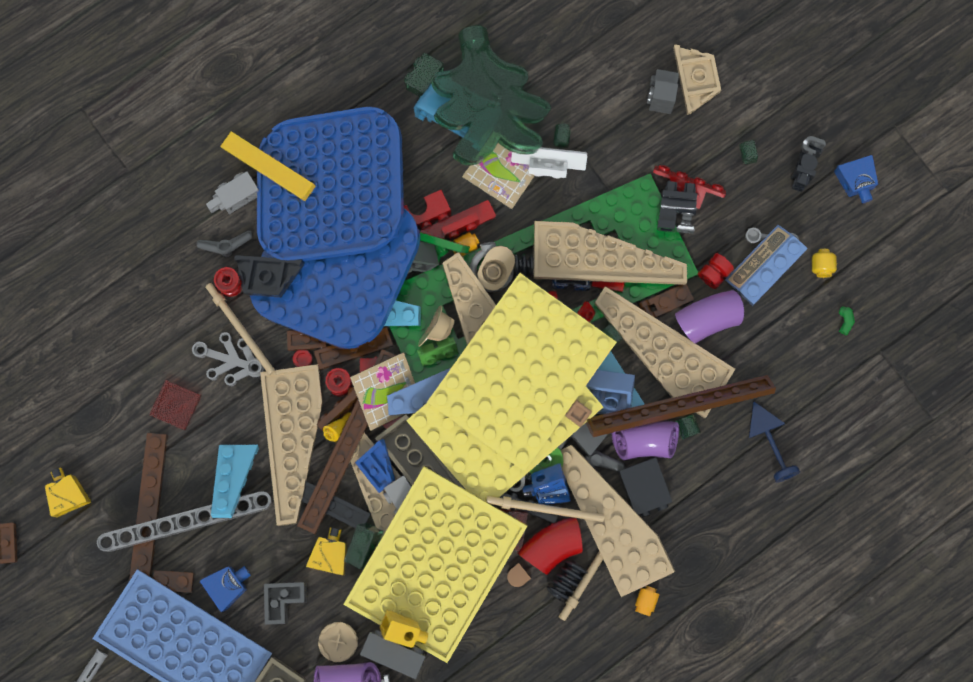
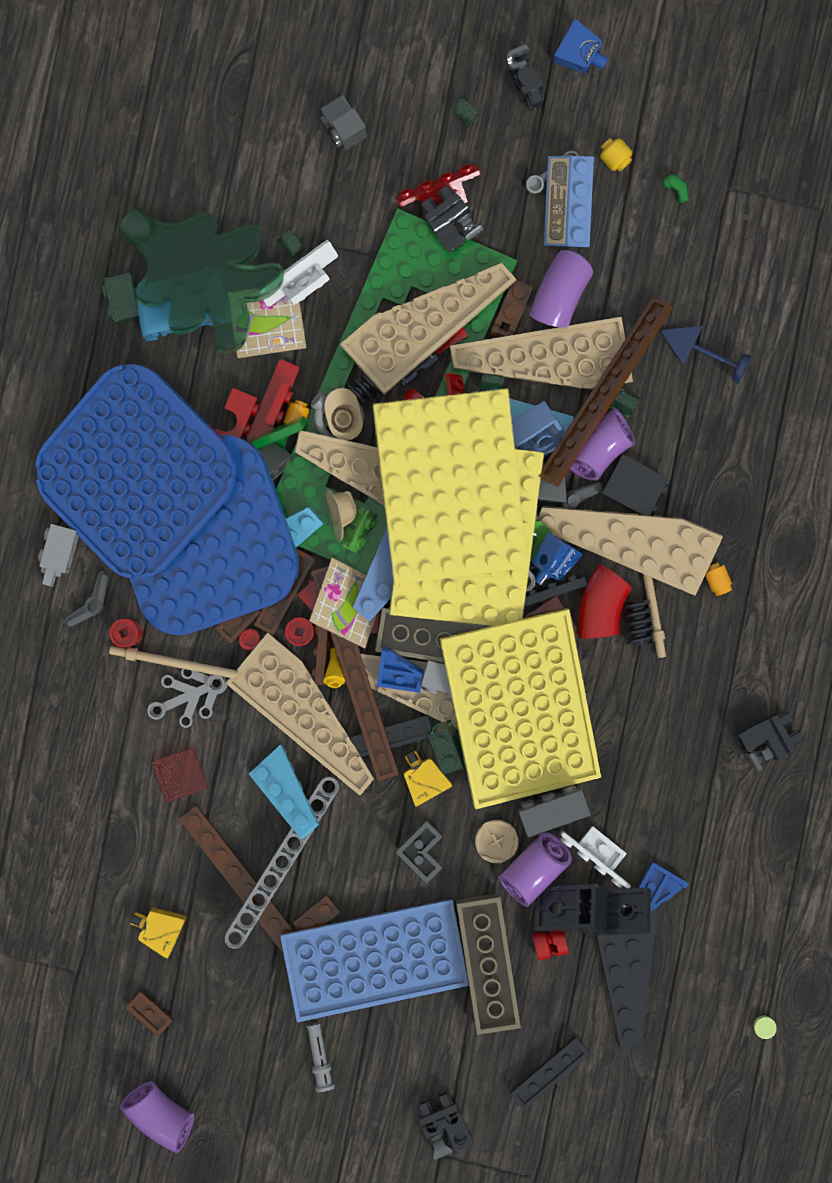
camera: 40 degrees left, 10 degrees up
blue torso [200,566,251,612] -> none
yellow tile [220,132,316,201] -> none
black wing [234,255,305,298] -> none
yellow torso [379,609,429,648] -> none
tan bar [486,496,604,522] -> none
medium nougat tile [507,563,531,587] -> none
medium nougat tile [565,400,592,428] -> none
tan wing [673,45,721,115] -> none
red wheel [698,253,734,289] -> none

